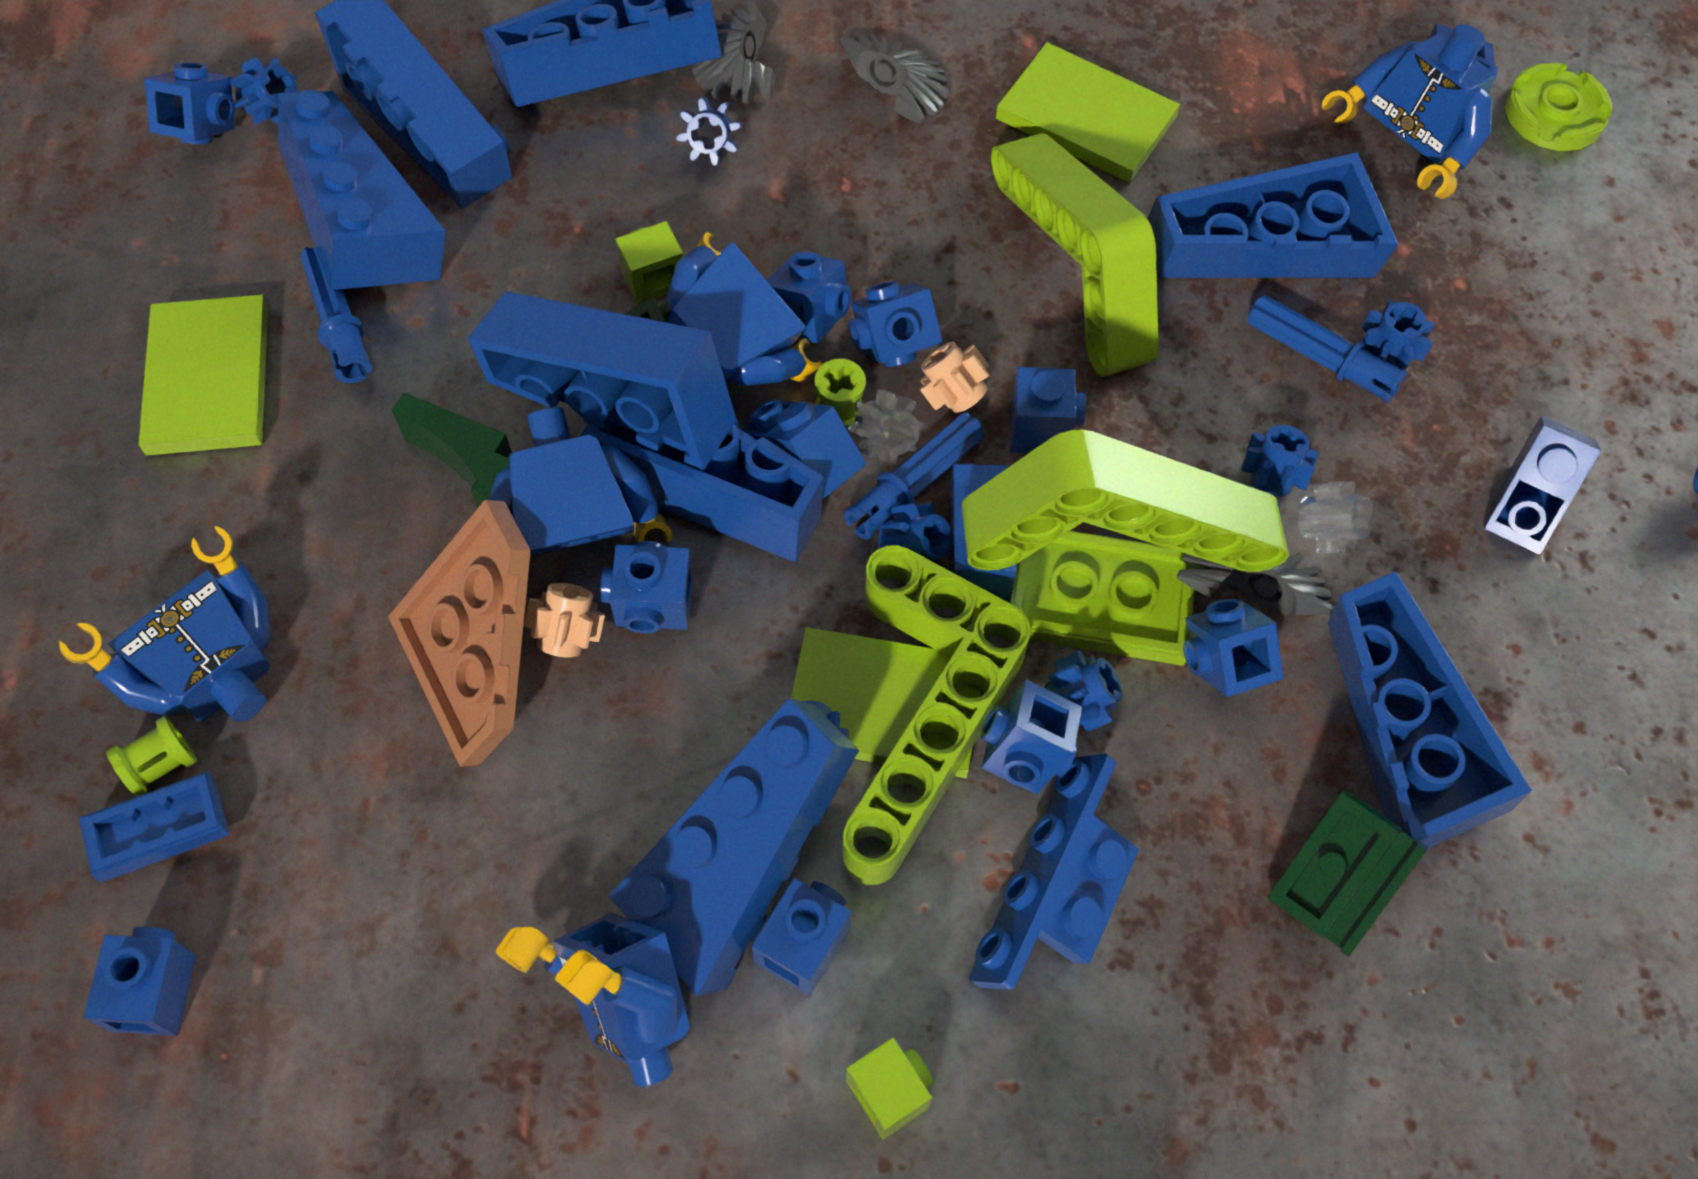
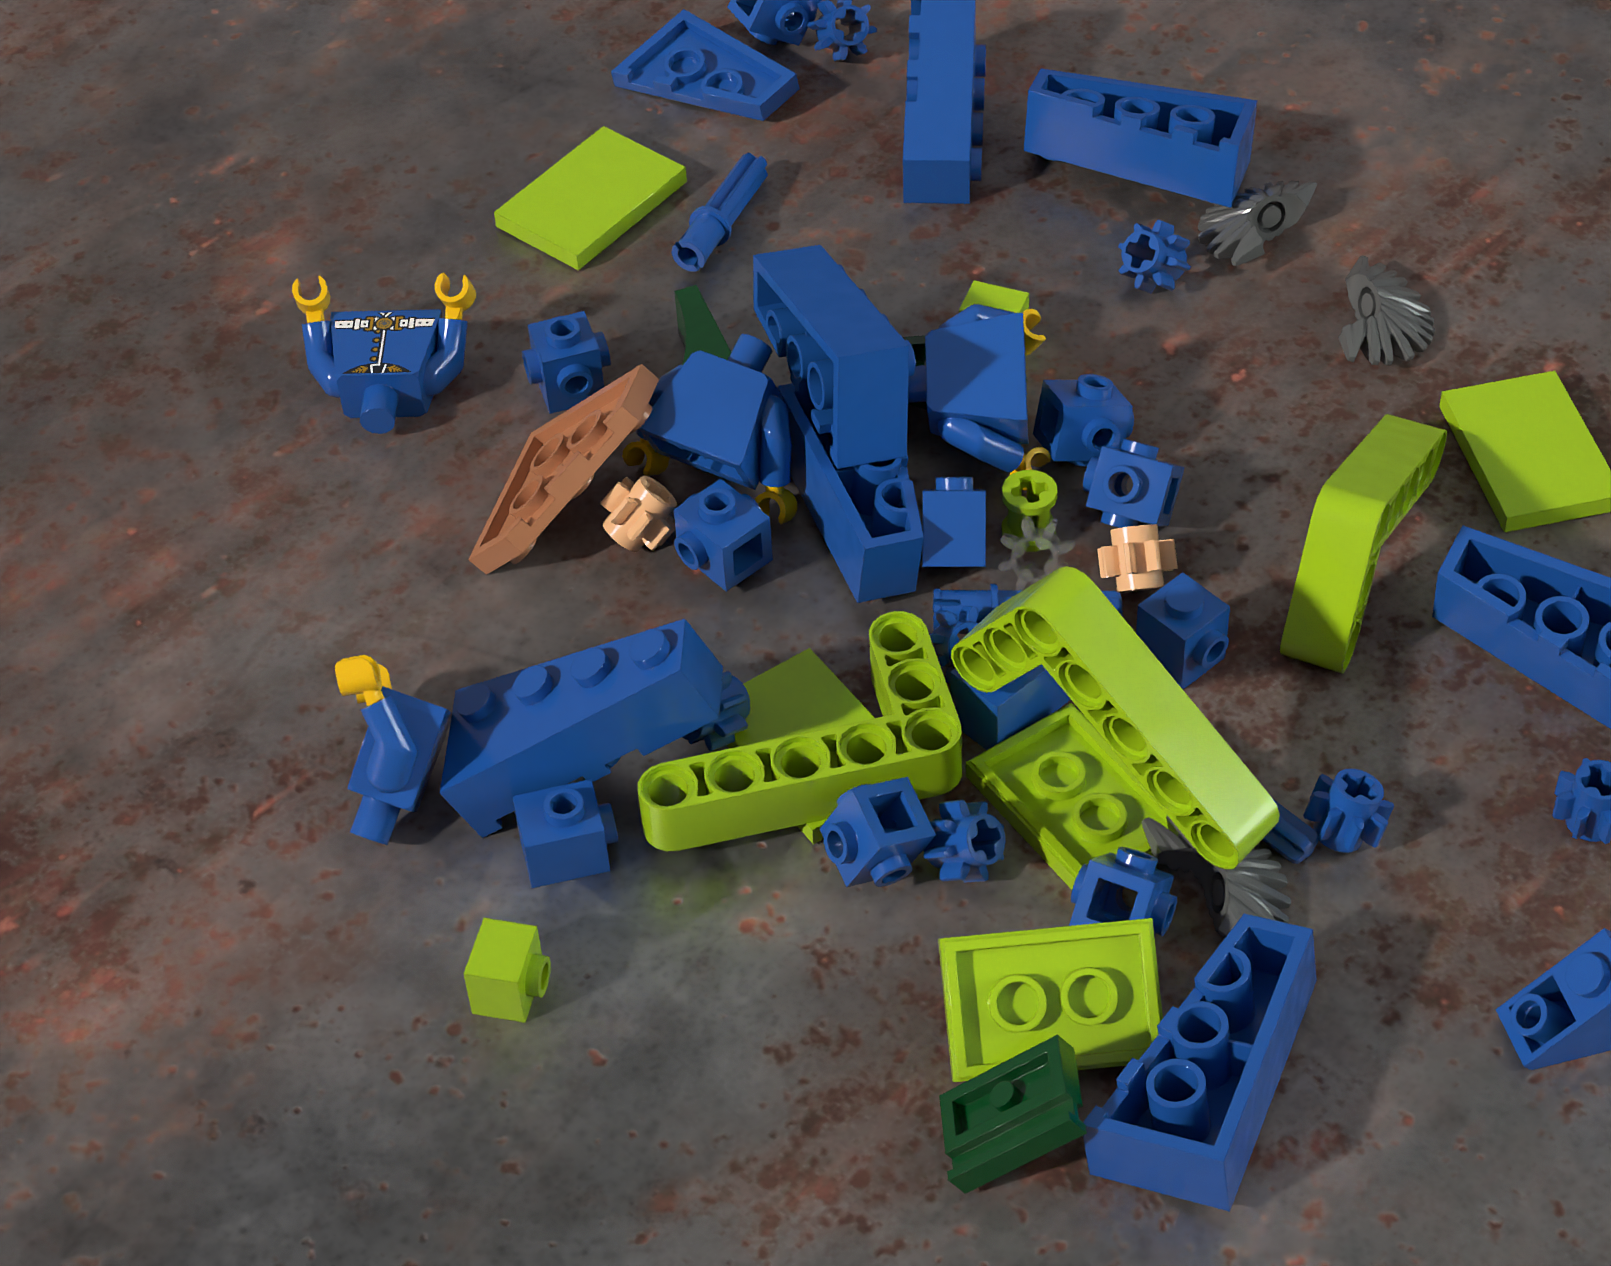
camera: 50 degrees right, 15 degrees down
blue plate [79,771,230,883] -> none
blue brick [83,927,196,1036] -> none
lime bush [106,715,197,797] -> none
blue wedge [278,90,446,290] -> none
blue bracket [969,753,1139,990] -> none
blue axle [1248,296,1408,404] -> none
clear gear [1298,481,1374,553] -> none
none -> blue brick [522,311,611,414]
none -> blue wing [611,9,800,121]
none -> lime tile [938,918,1163,1082]

